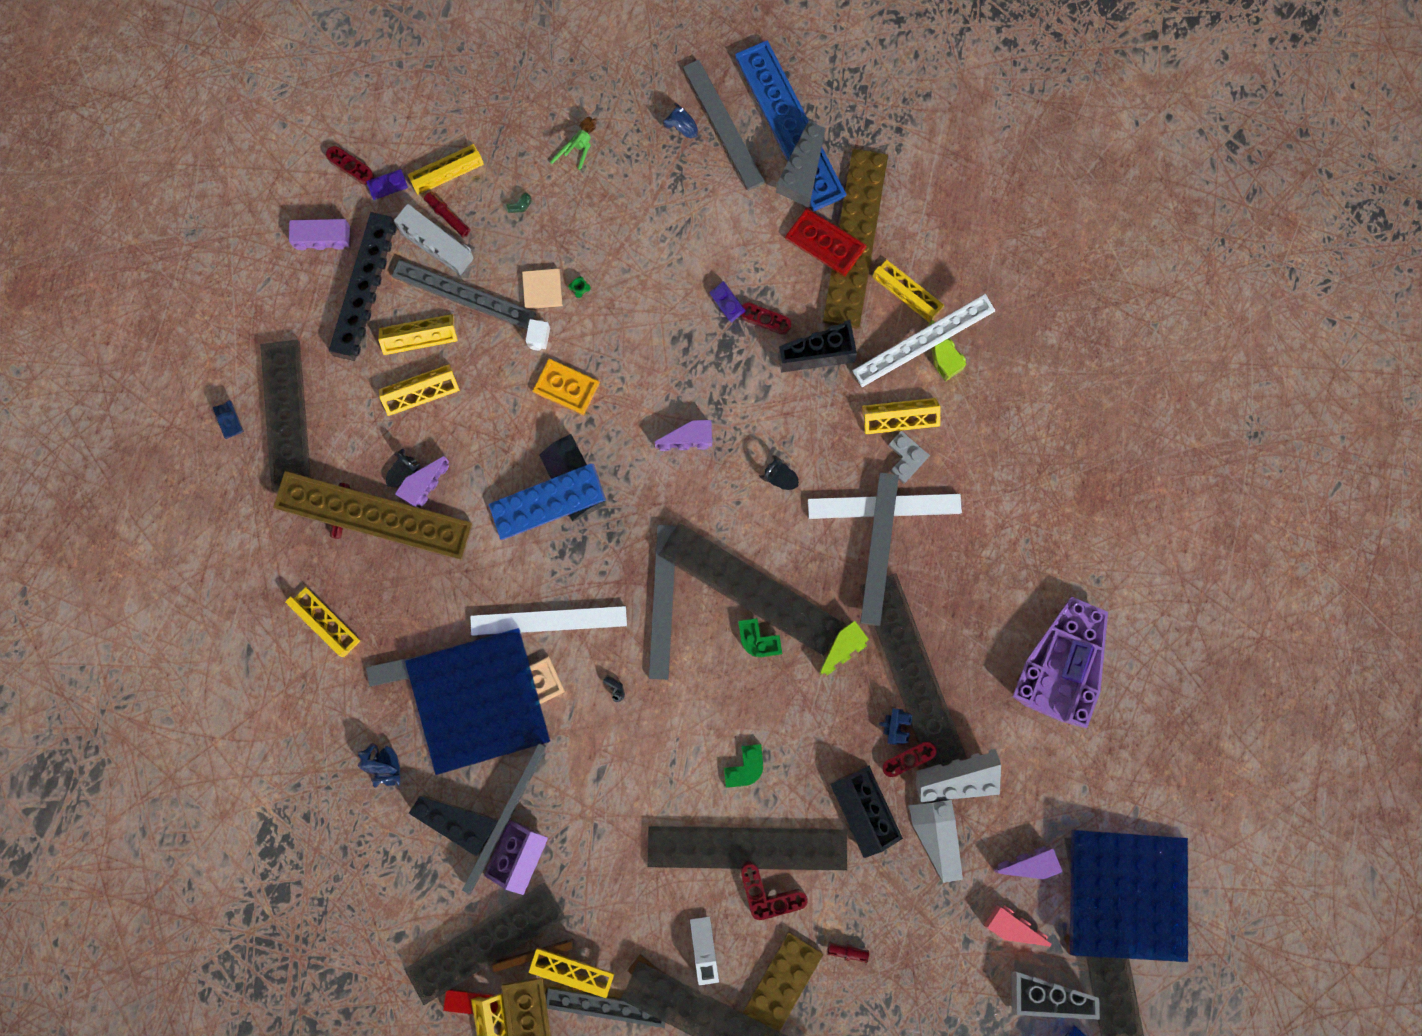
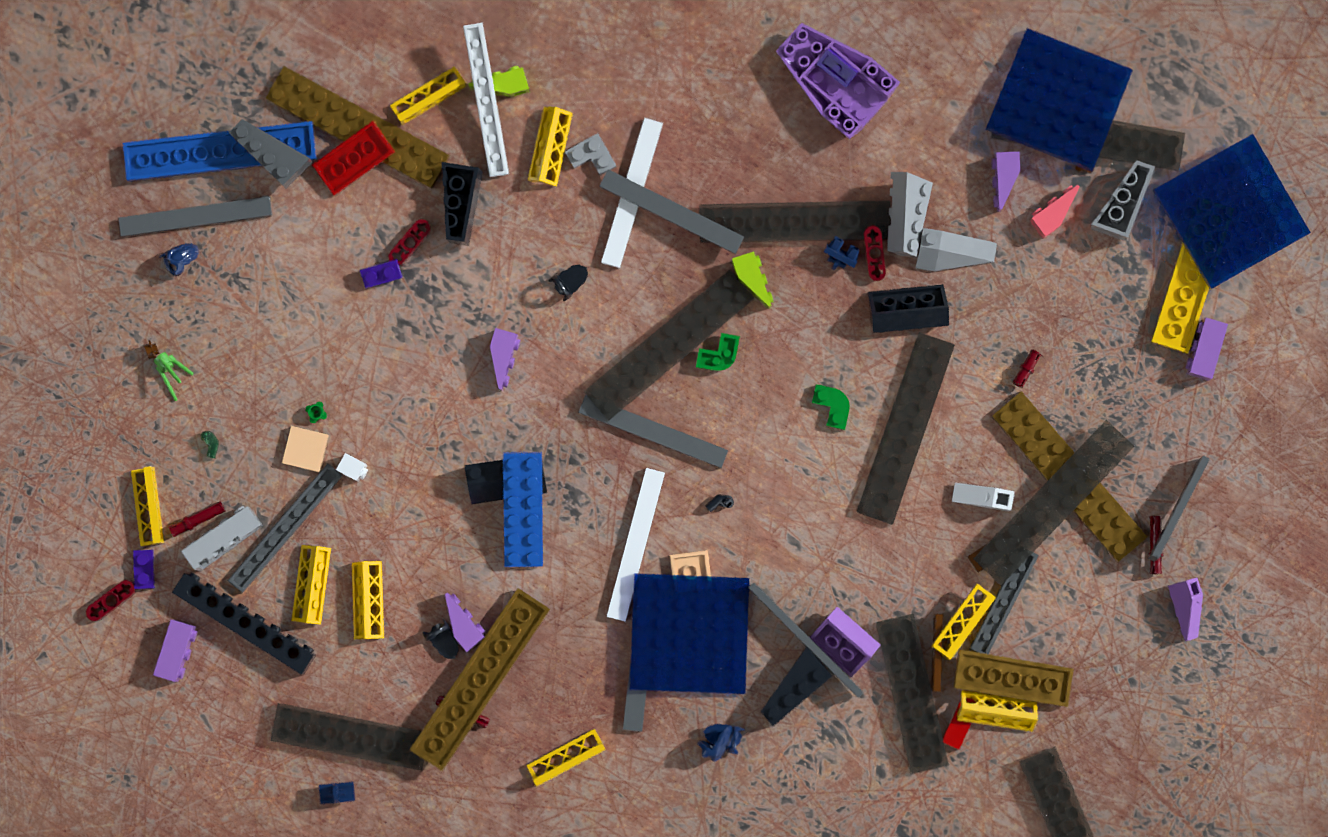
camera: 65 degrees left, 5 degrees up
light orange tile [532,358,600,416] -> none
dark red beam [741,861,808,920] -> none

